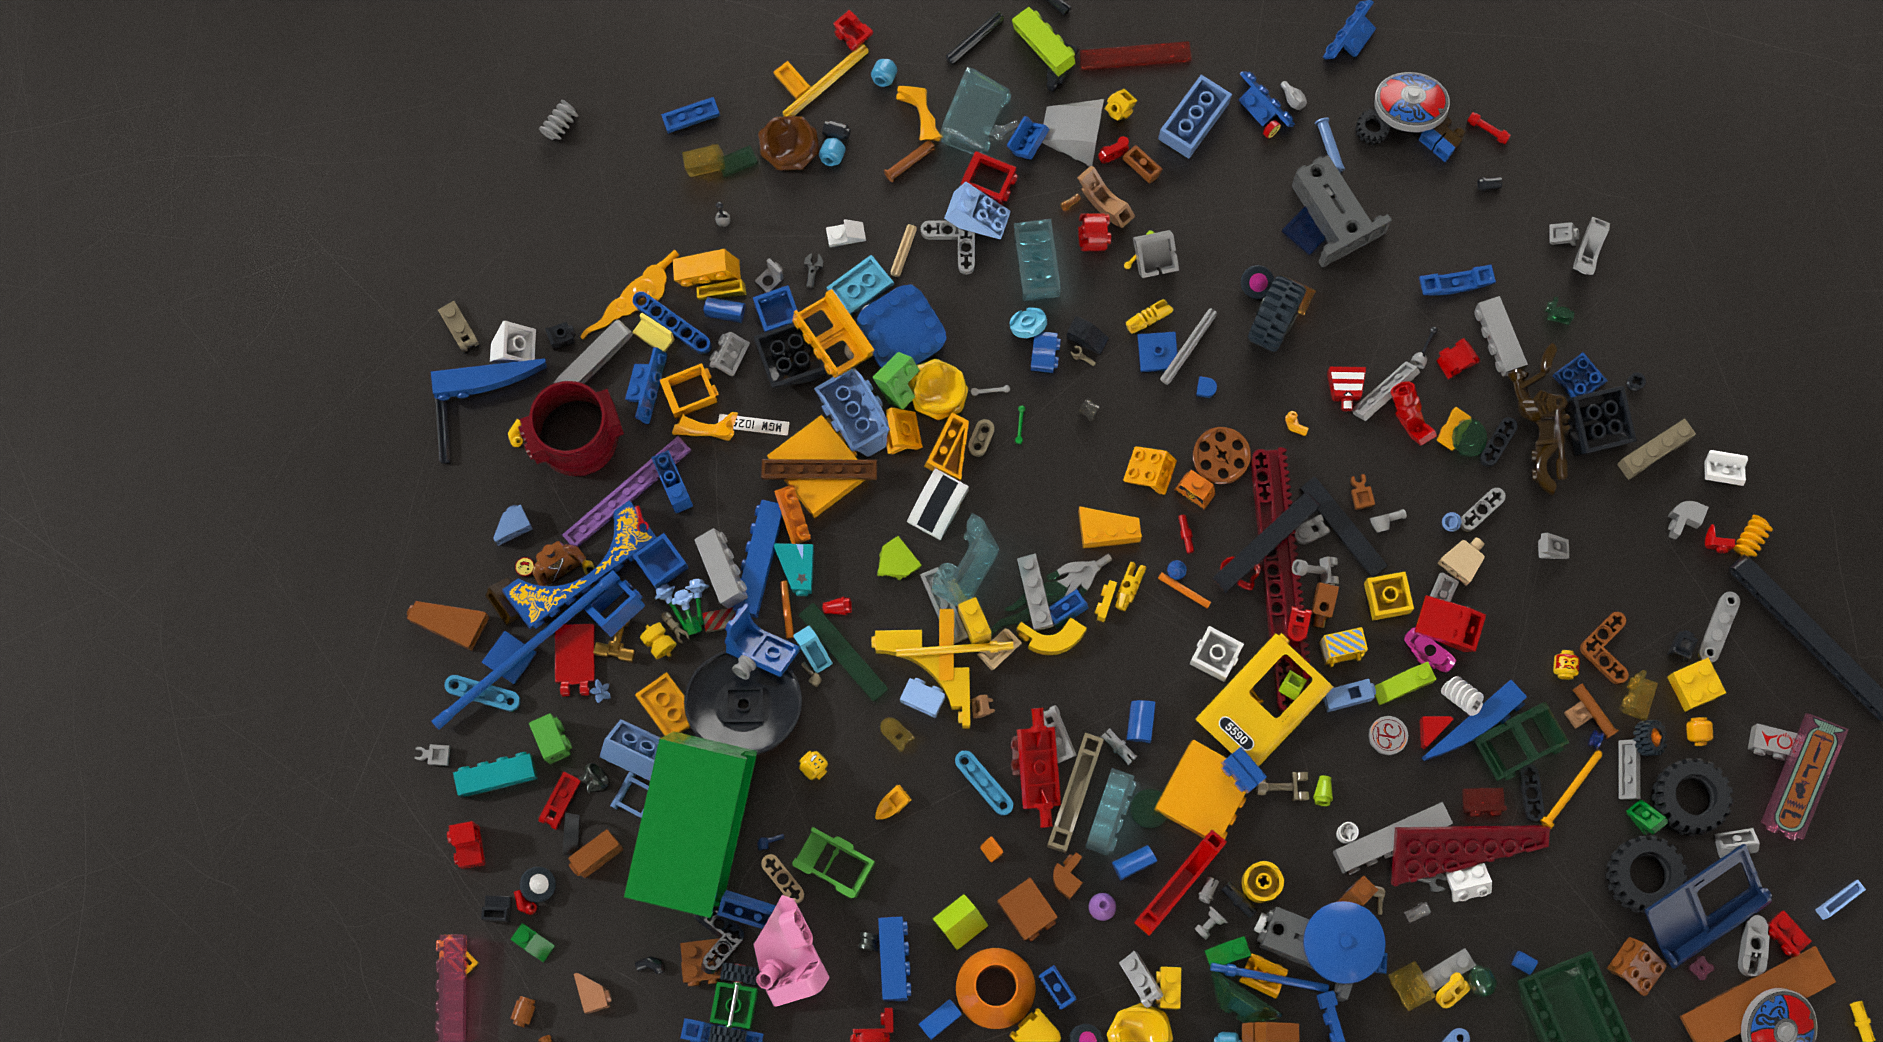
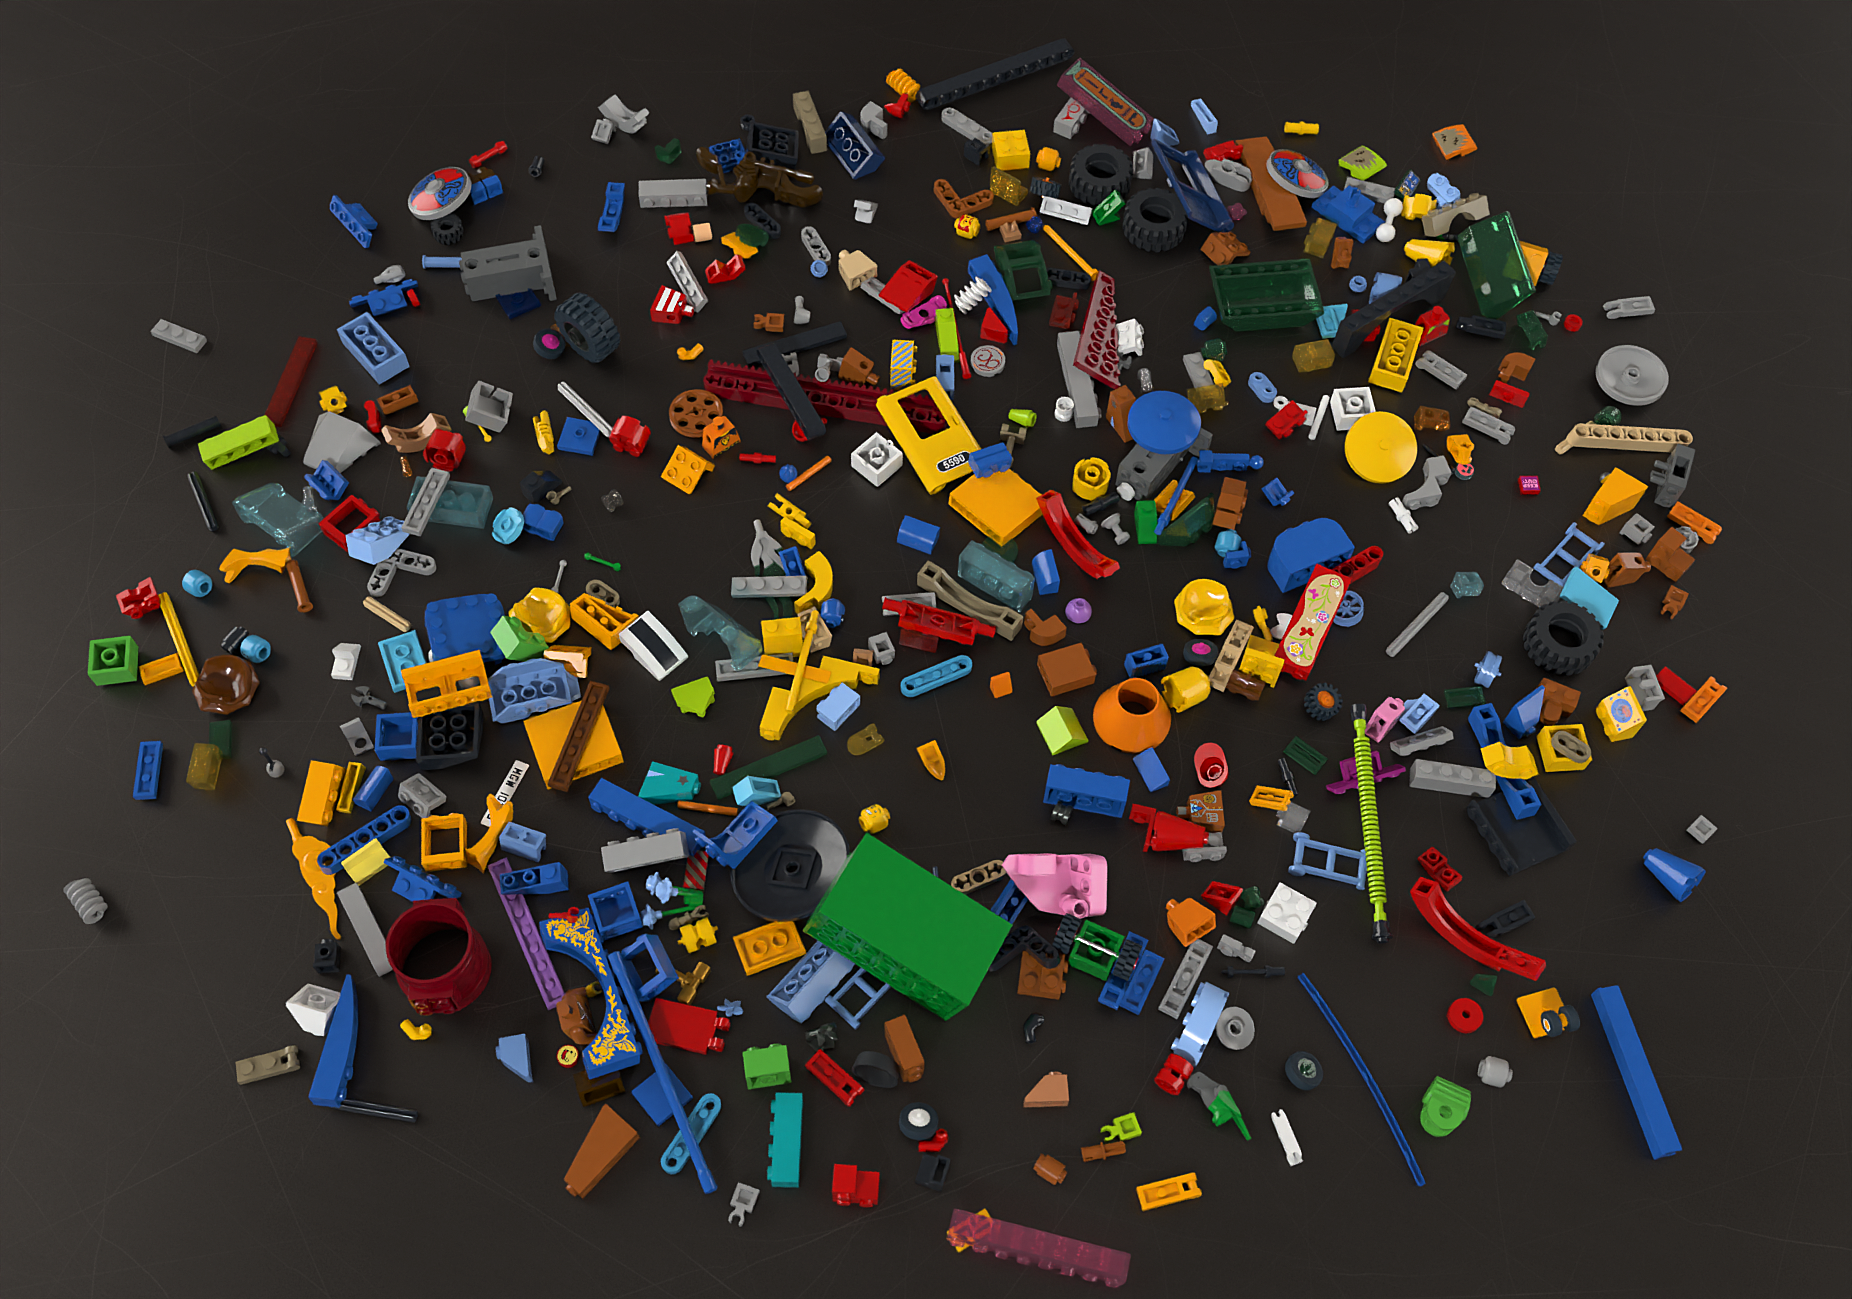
camera: 80 degrees left, 15 degrees down
green slope [510,923,555,962] -> none
light grey wheel [732,655,757,680] -> none
orange plate [774,485,811,544] -> none
bright green piece [792,827,875,898] -> none
light orange wedge [1078,506,1142,549] -> none
light grey pin [1101,728,1137,765] -> none
light grey plate [1119,951,1163,1008] -> none
yellow brick [1155,967,1181,1010] -> none
blue tile [1196,376,1217,398] -> none
lime slope [1279,670,1307,700] -> none
red plate [1287,606,1312,642] -> none
yellow brick [1364,572,1414,621] -> none
red wheel [1391,381,1422,418] -> none
hinge [1410,327,1438,369] -> none
white bracket [1704,450,1748,486] -> none
none -> bright green brick [88,636,139,686]
none -> light grey plate [401,468,450,536]
none -> medium blue hinge [499,822,546,862]
none -> red brick [609,416,651,457]
none -> light nougat brick [693,223,712,242]
none -> blue head [820,598,845,628]
none -> dark blue slope [825,111,885,179]
none -> light grey brick [868,632,895,665]
none -> red piece [942,278,971,379]
none -> medium blue slope [1151,118,1180,146]

